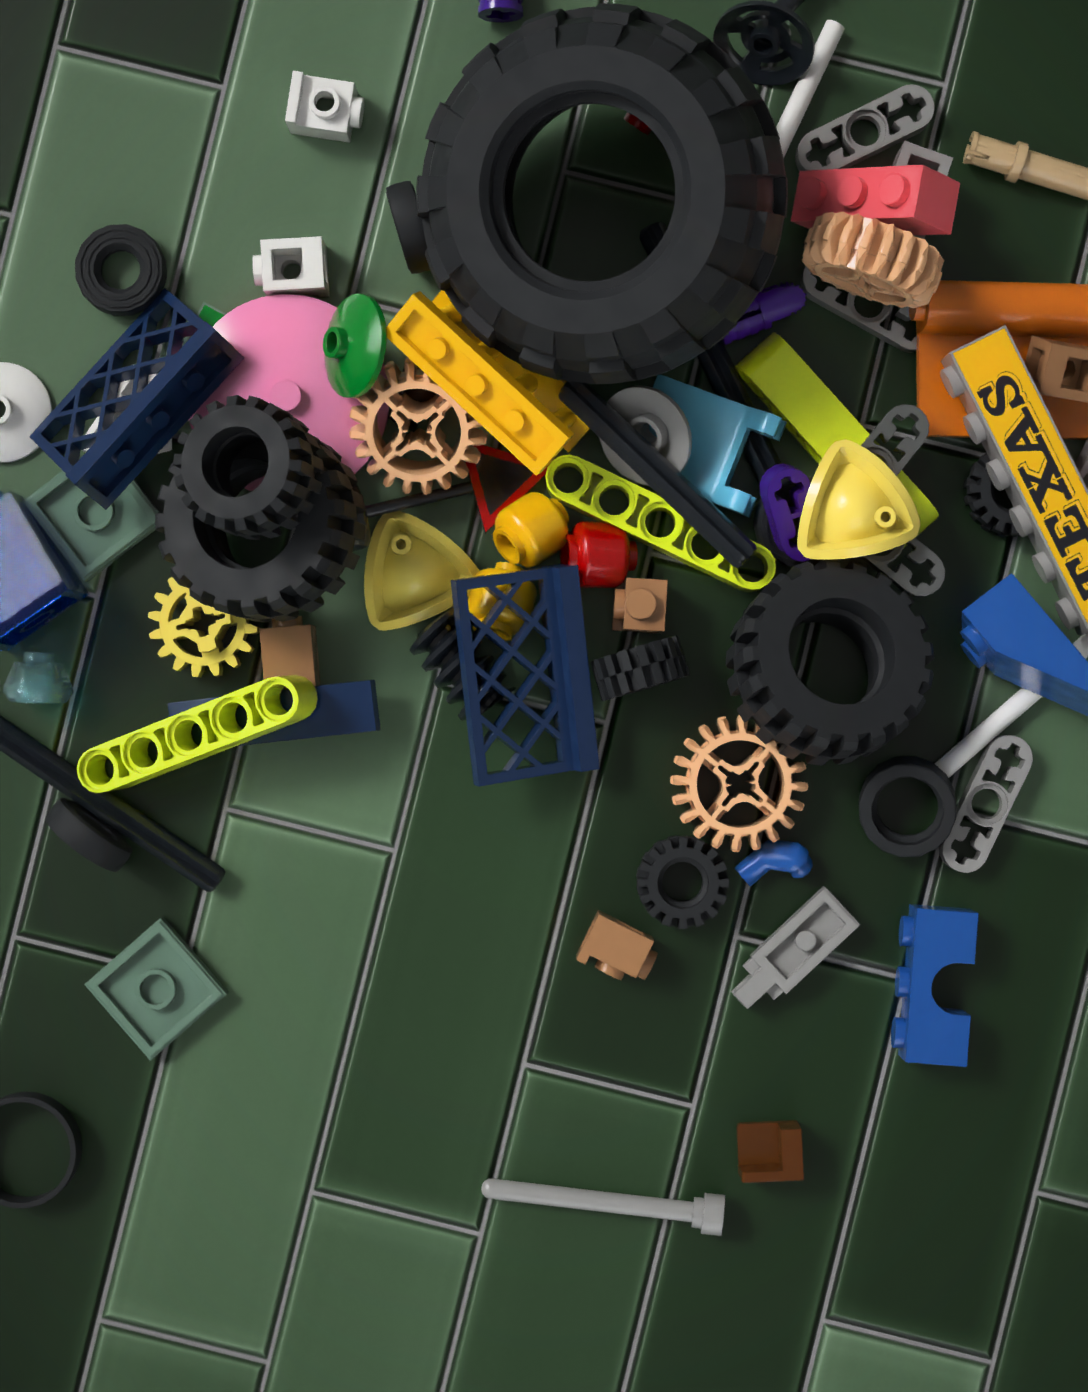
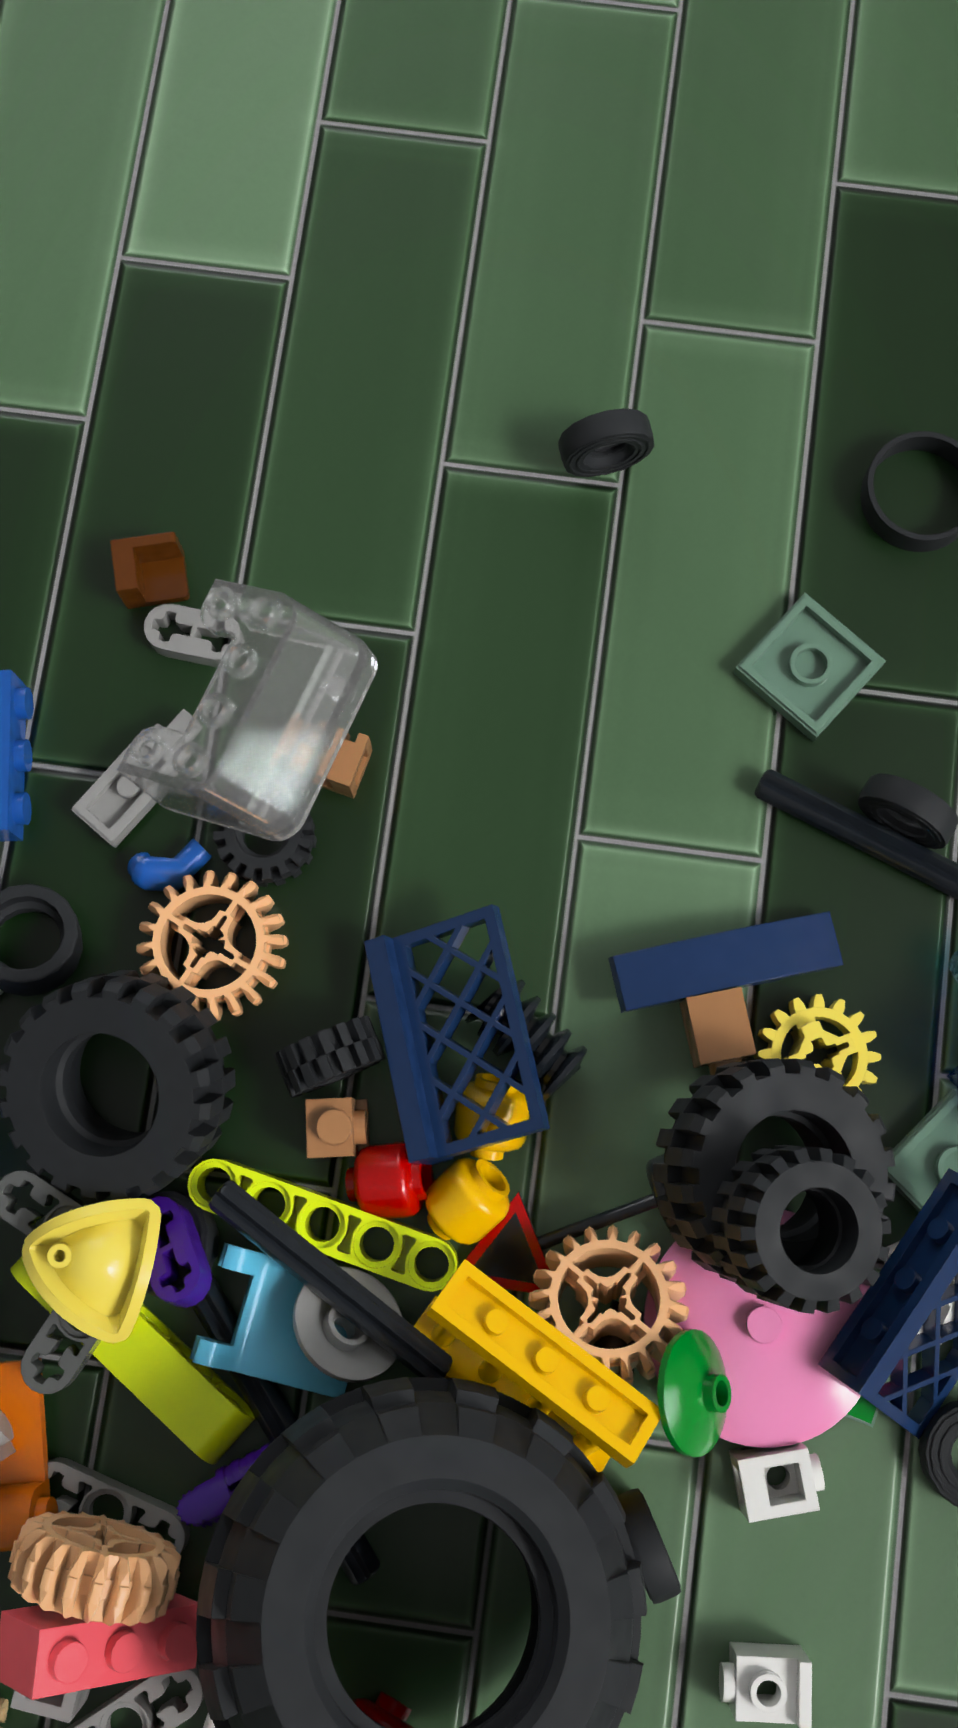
camera: 175 degrees right, 10 degrees down
neon yellow beam [77,675,318,793] -> none
light yellow hat [364,511,479,631] -> none
light grey piece [481,1178,725,1236] -> none
none -> clear windscreen [117,579,378,841]
none -> light grey beam [144,604,247,668]
none -> black tyre [558,408,654,477]

